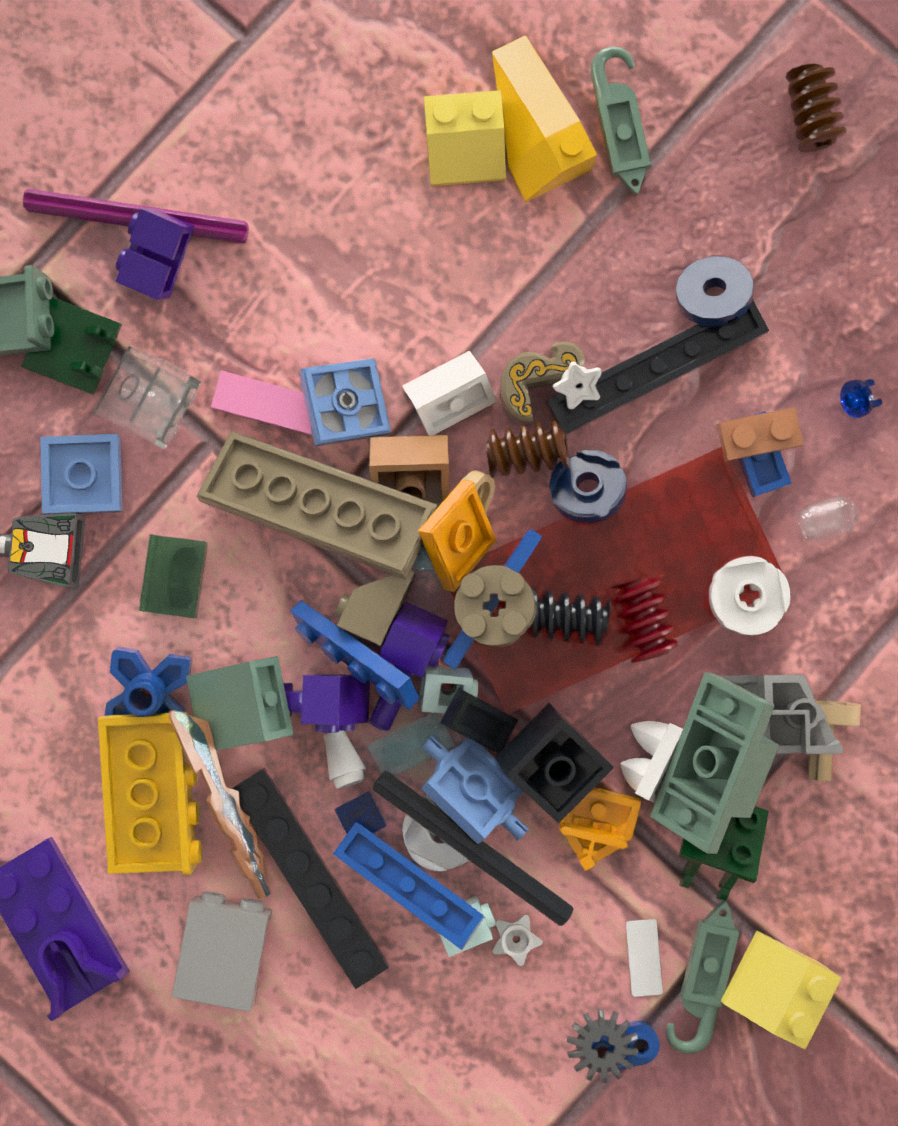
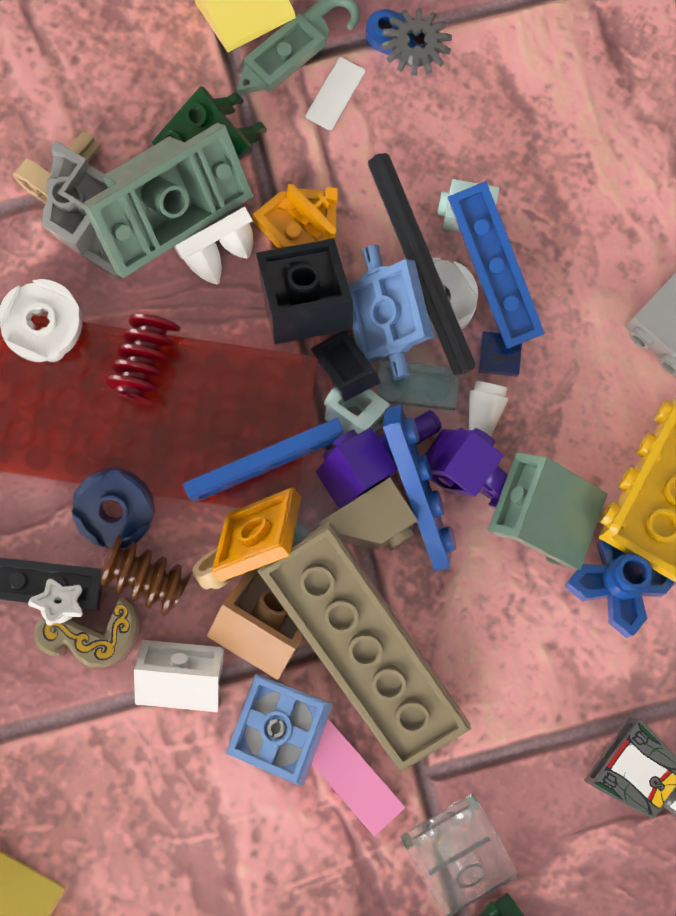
camera: 145 degrees left, 5 degrees down
medium blue plate [40,434,123,515] -> none
clear green plate [139,534,208,619] -> none
nougat sword [169,711,272,899] -> none
black plate [232,767,389,989] -> none
dark tan plate [454,565,536,647] -> none
white plate [493,915,543,966] -> none
black piece [530,588,610,646] -> none

